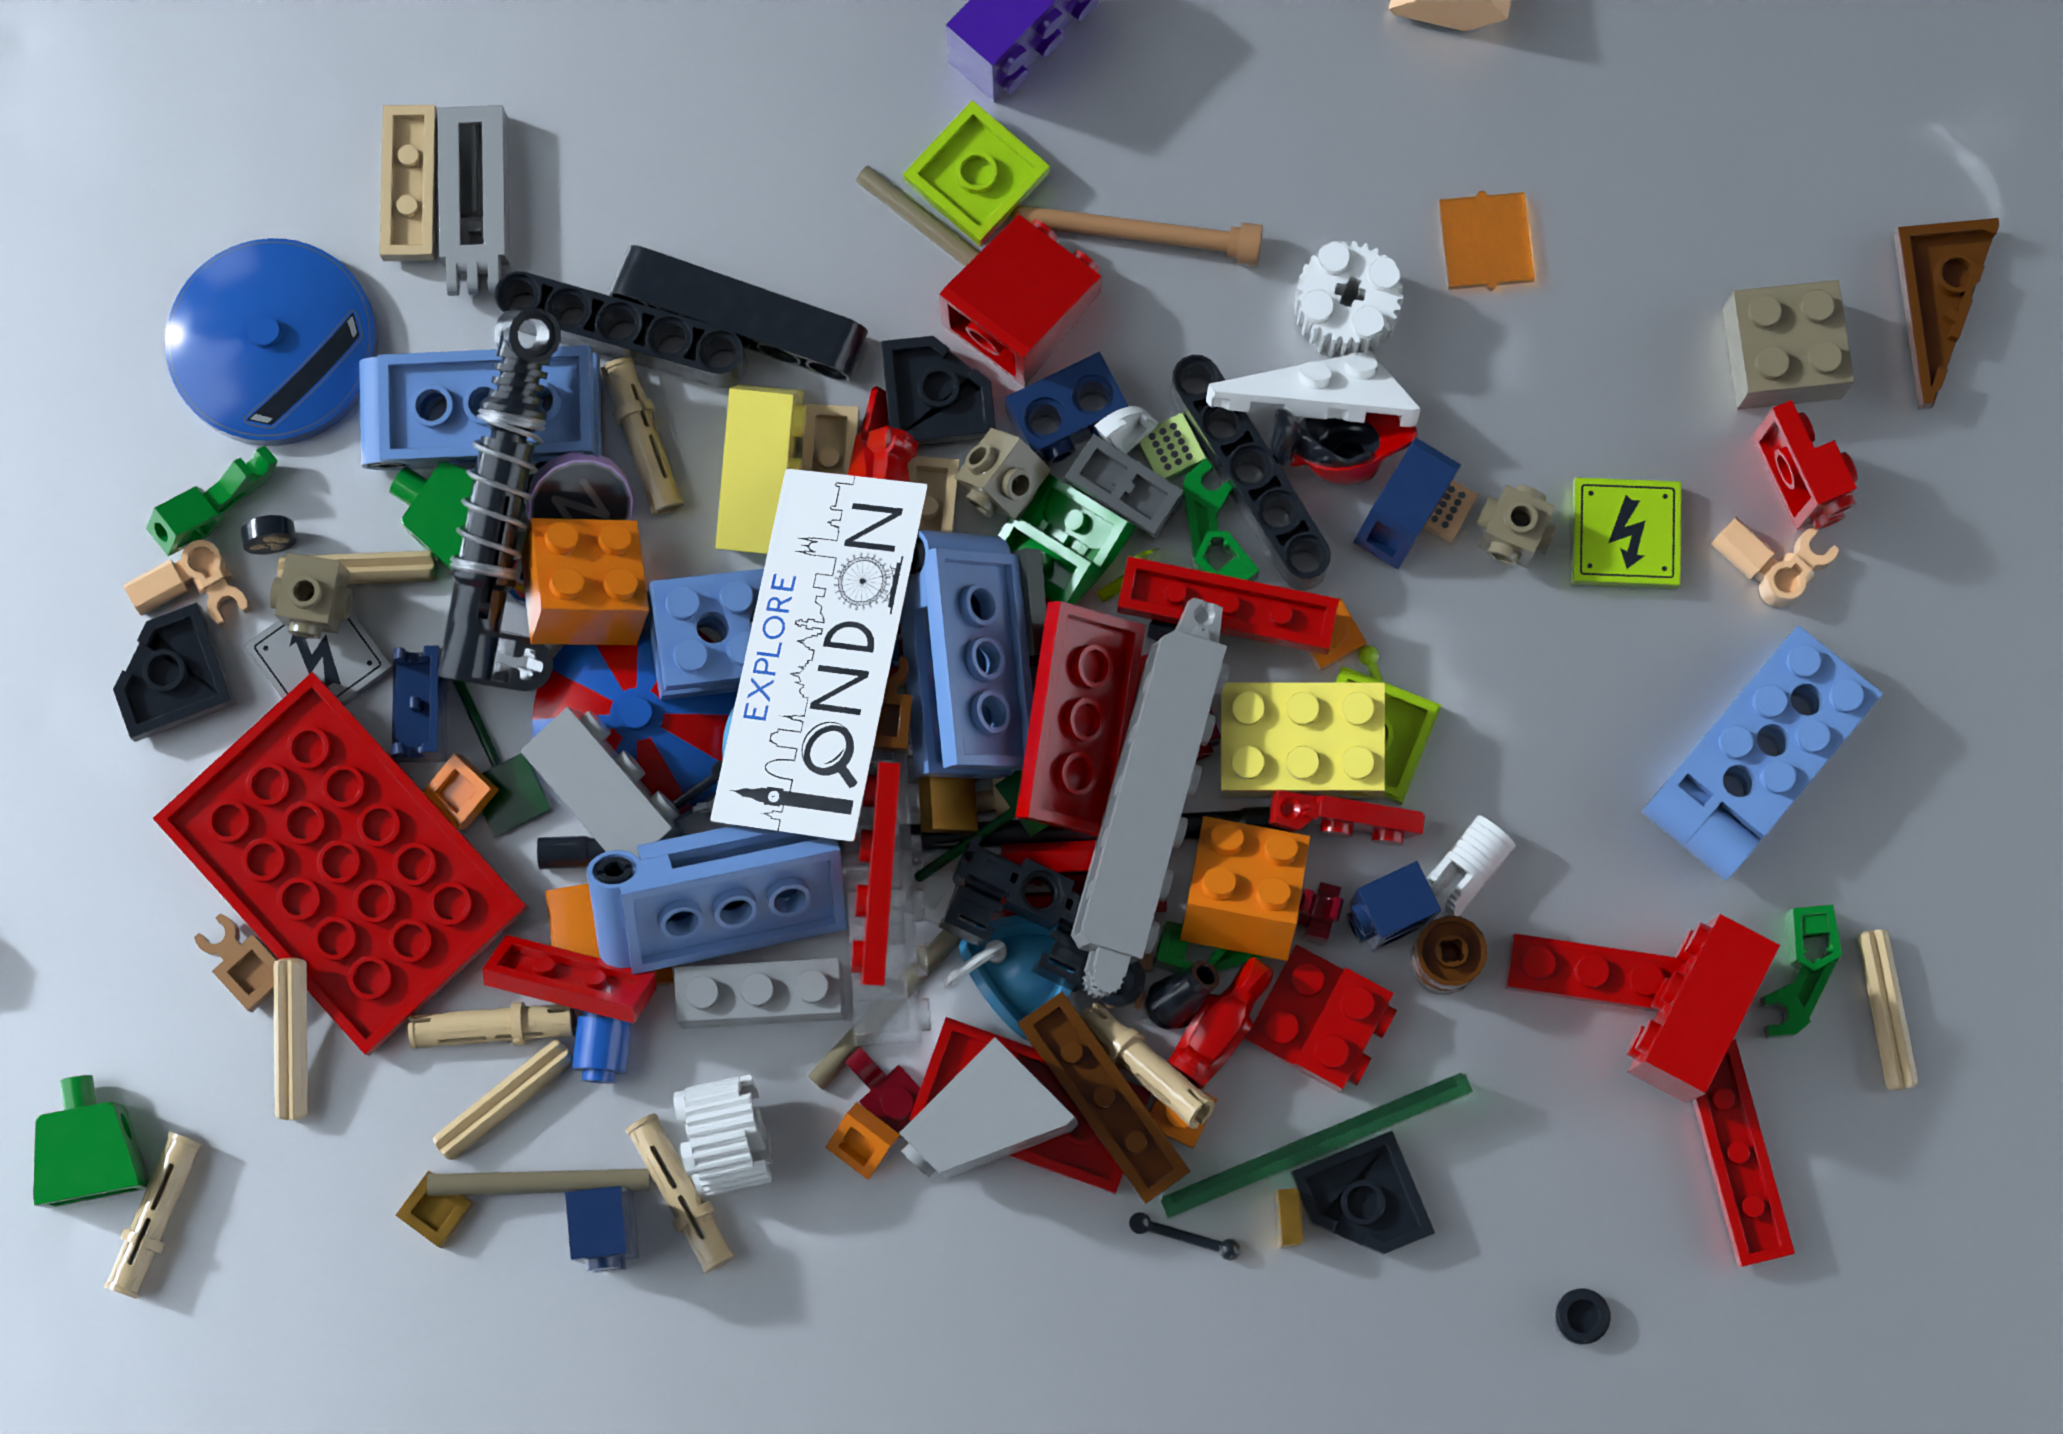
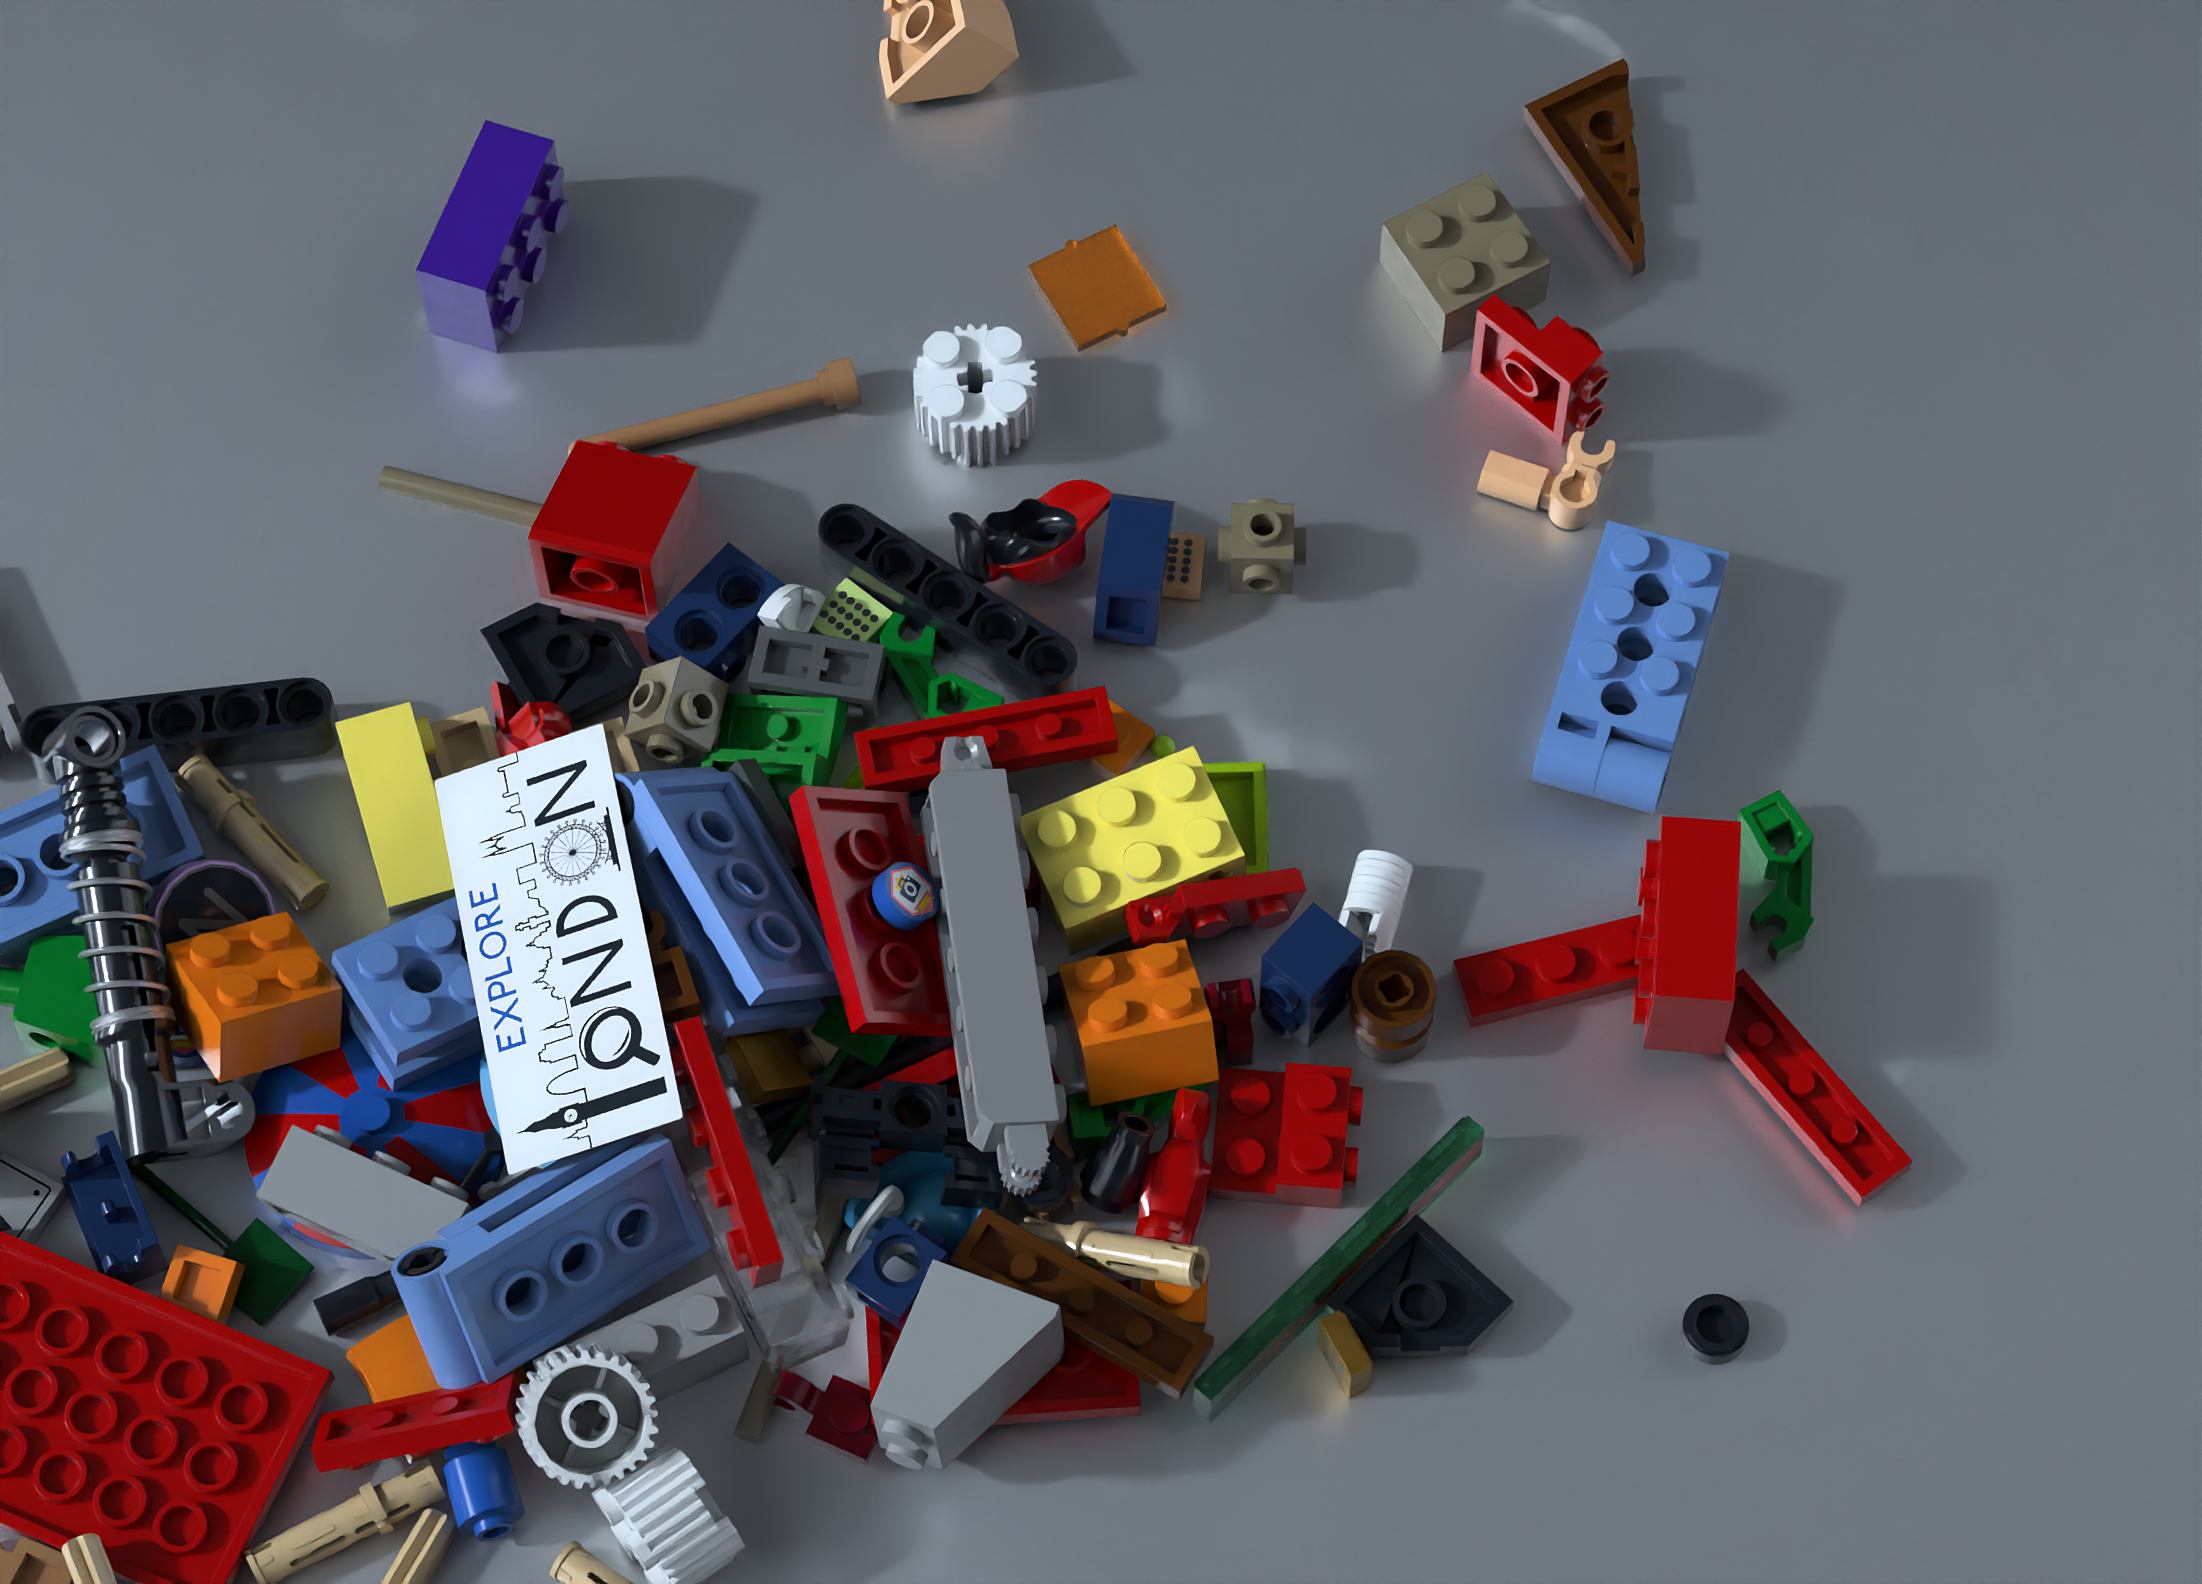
camera: 25 degrees left, 15 degrees down
black beam [609,245,868,381] -> none
orange plate [825,1102,900,1180] -> none
lime plate [902,100,1050,247] -> none
black hinge [1129,1212,1241,1261] -> none
white wing [1206,350,1420,427] -> none
lime tile [1571,477,1681,589] -> none
tan axle [1857,929,1918,1091] -> none
none -> white brick [515,1343,658,1489]
none -> dark blue brick [845,1215,949,1331]
none -> tile [872,862,939,931]

